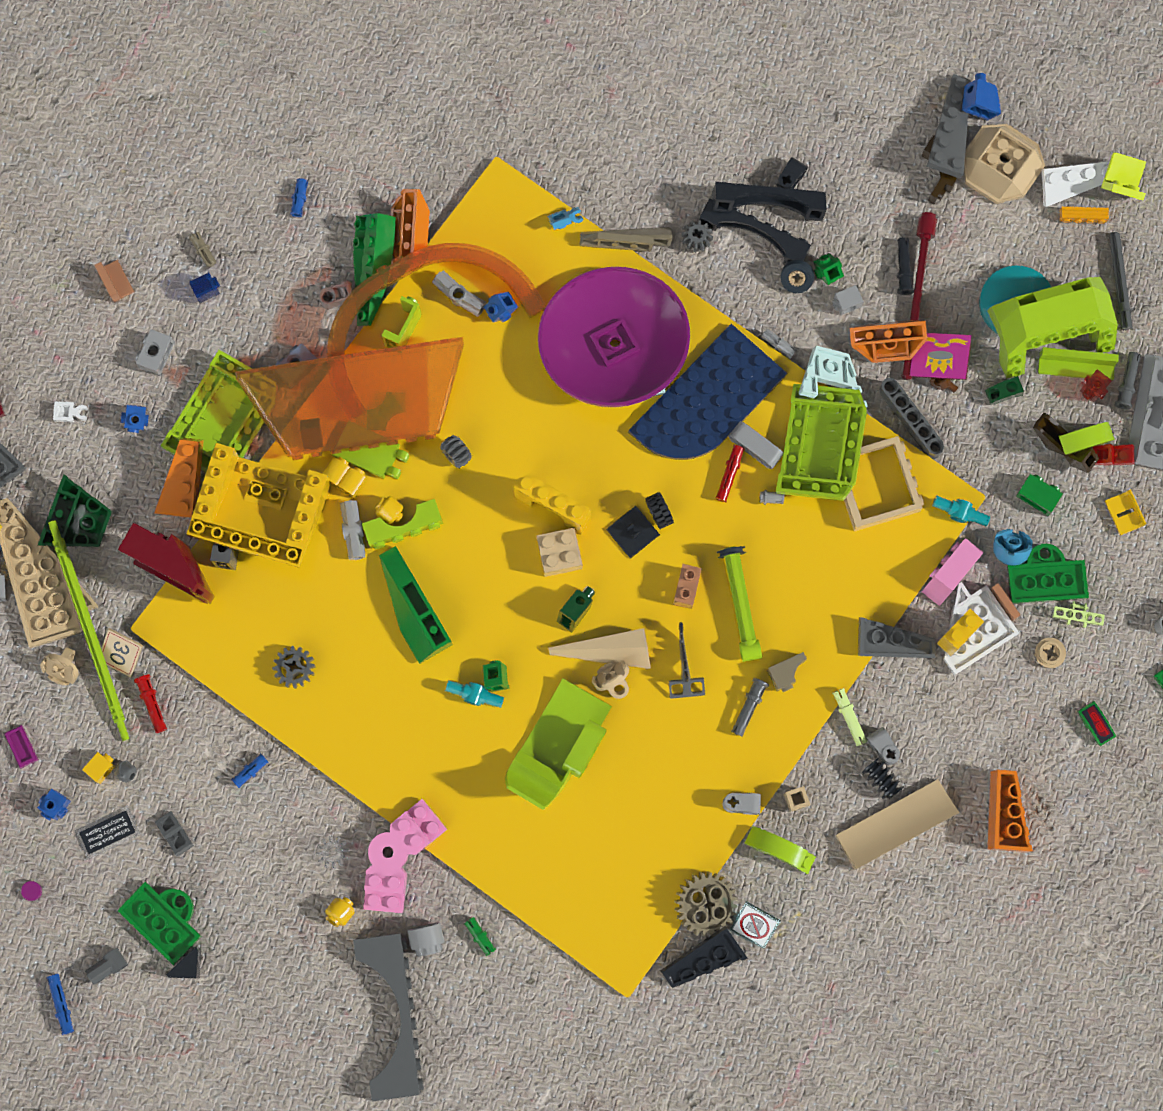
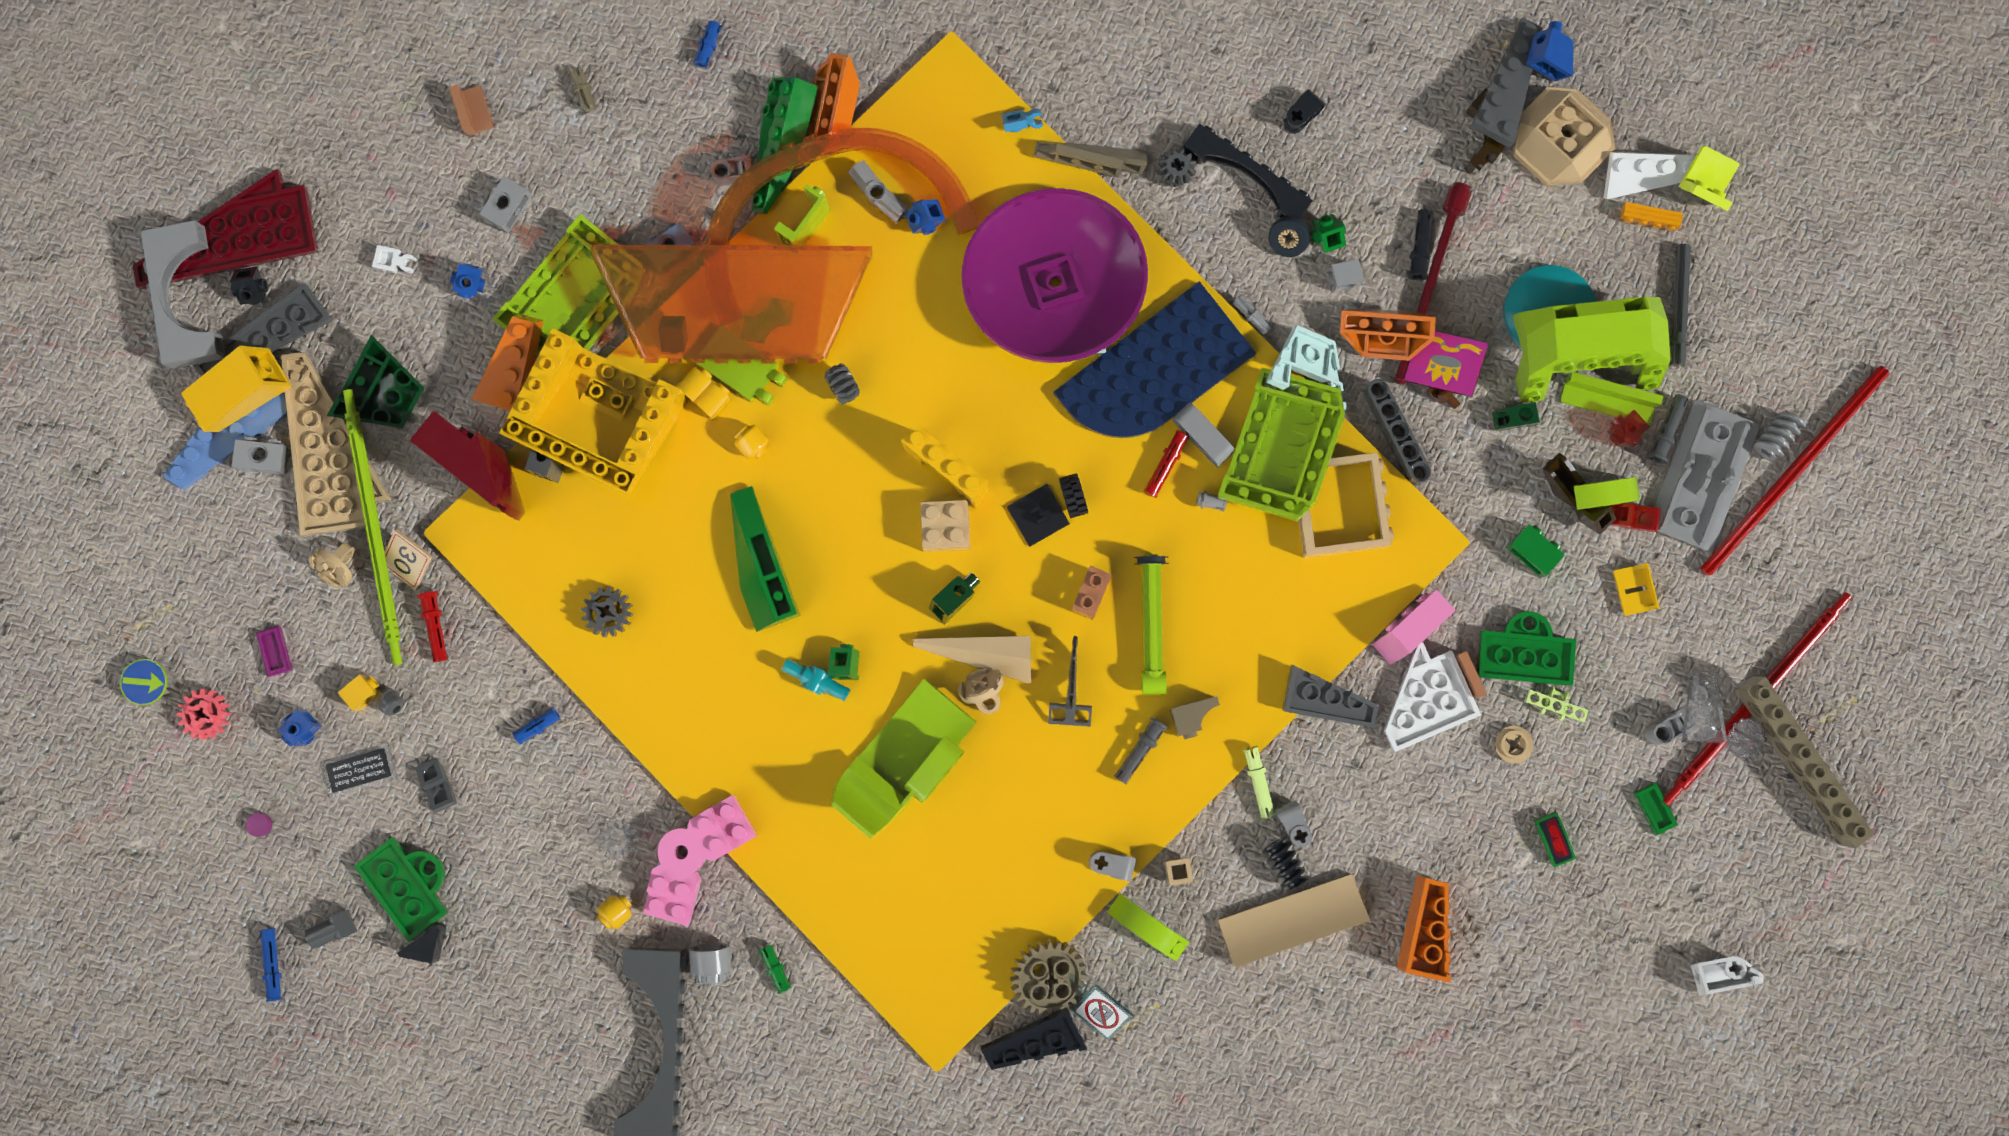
camera: 15 degrees right, 5 degrees up
clear blue brick [189,272,221,303] -> none
light grey piece [340,500,366,560] -> none
lime arch [362,499,443,549] -> none
black arch [712,181,827,221] -> none
teal pin [932,496,991,527] -> none
yellow brick [937,609,984,656] -> none
dark azure cylinder [993,529,1033,566] -> none

